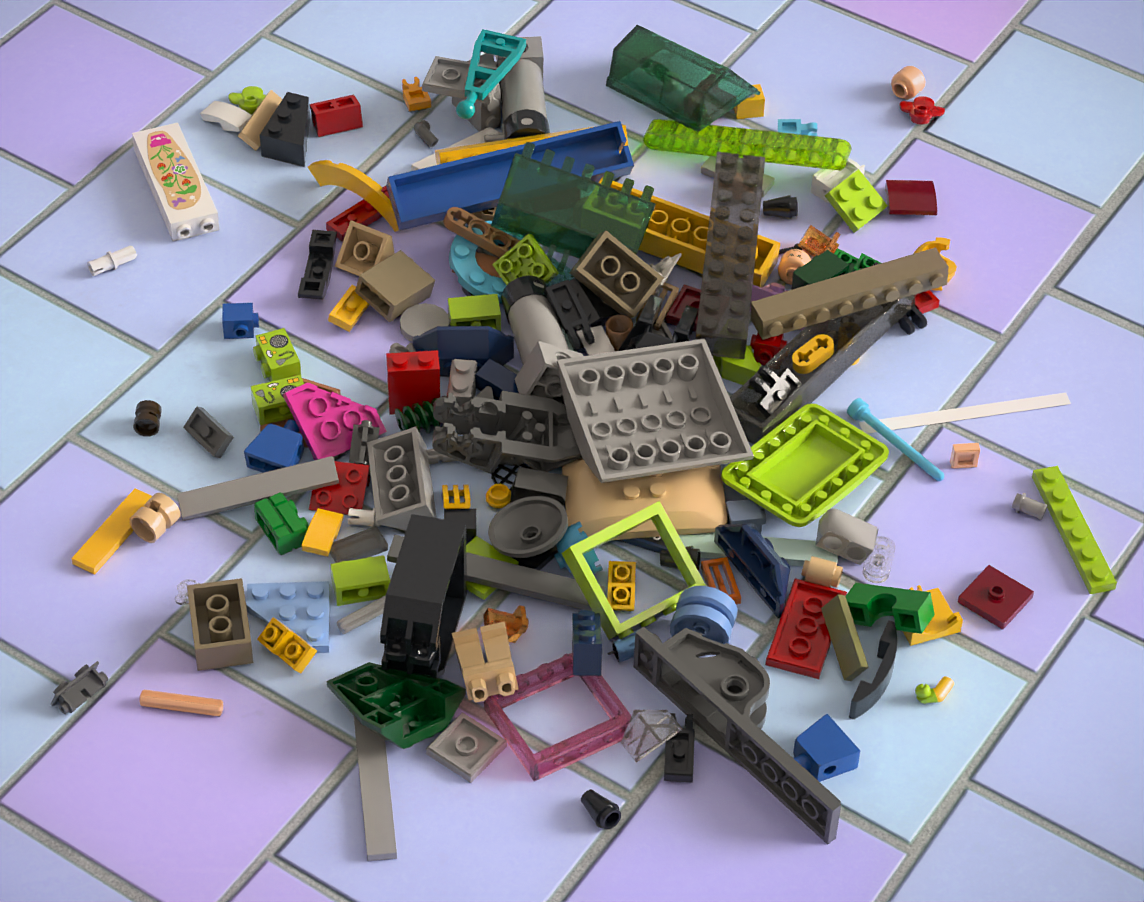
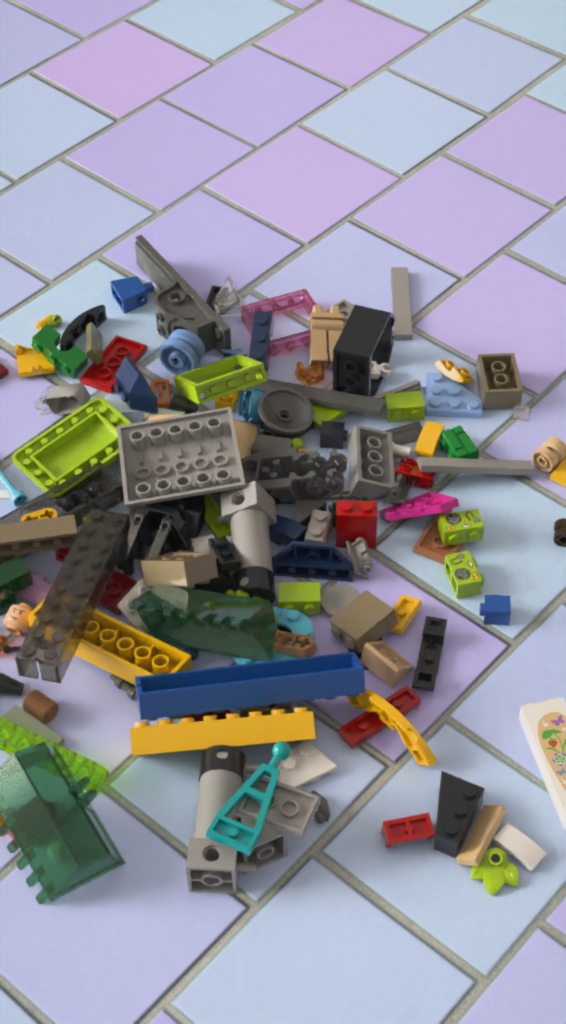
camera: 170 degrees left, 0 degrees up
light nougat axle [140,689,223,716] -> none
dark grey plate [183,406,234,458] -> none
blue torso [244,420,304,473] -> none
dark green wedge [327,662,466,749] -> none
light orange plate [402,77,431,112] -> none
yellow tile [442,485,470,509] -> none
black cone [581,789,621,830] -> none
tan brick [801,556,843,588] -> none

